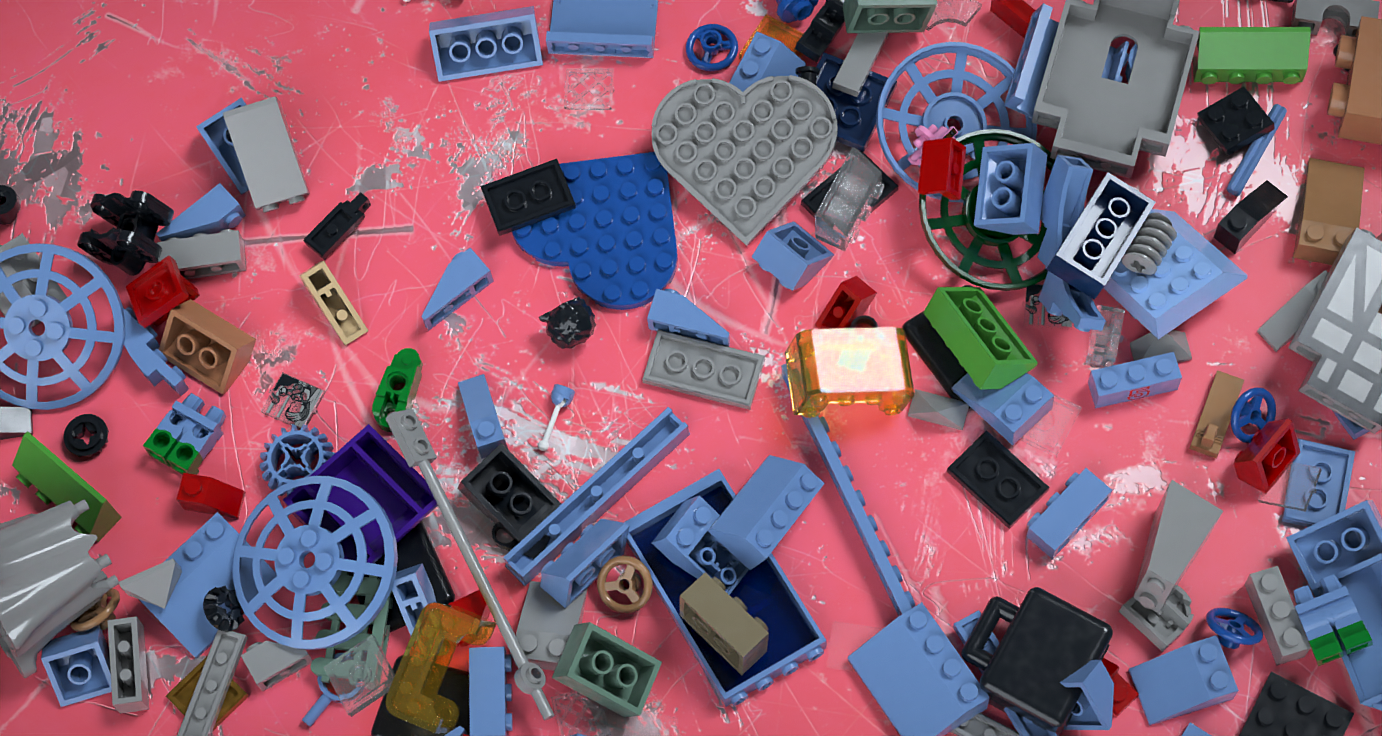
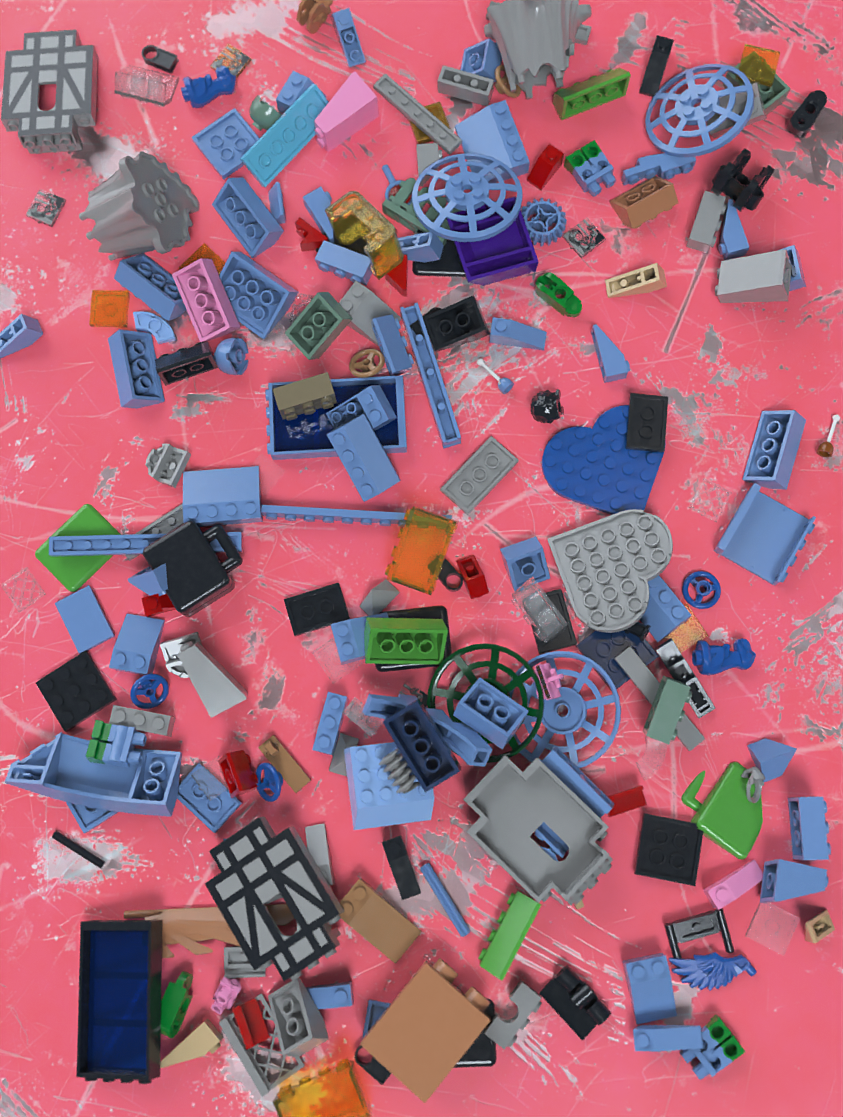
camera: 115 degrees right, 10 degrees up
black gear [64,414,109,457] -> none
light grey slope [119,558,182,609] -> none
red bracket [126,255,200,328] -> none
black gear [203,586,245,632] -> none
black hinge [303,192,371,260] -> none
clear tile [323,635,400,717] -> none
light grey bar [385,409,555,721] -> none
medium blue slope [647,289,730,347] -> none
red panel [918,137,966,200] -> none
medium blue brick [1026,468,1112,559] -> none
black plate [1197,86,1275,156] -> none

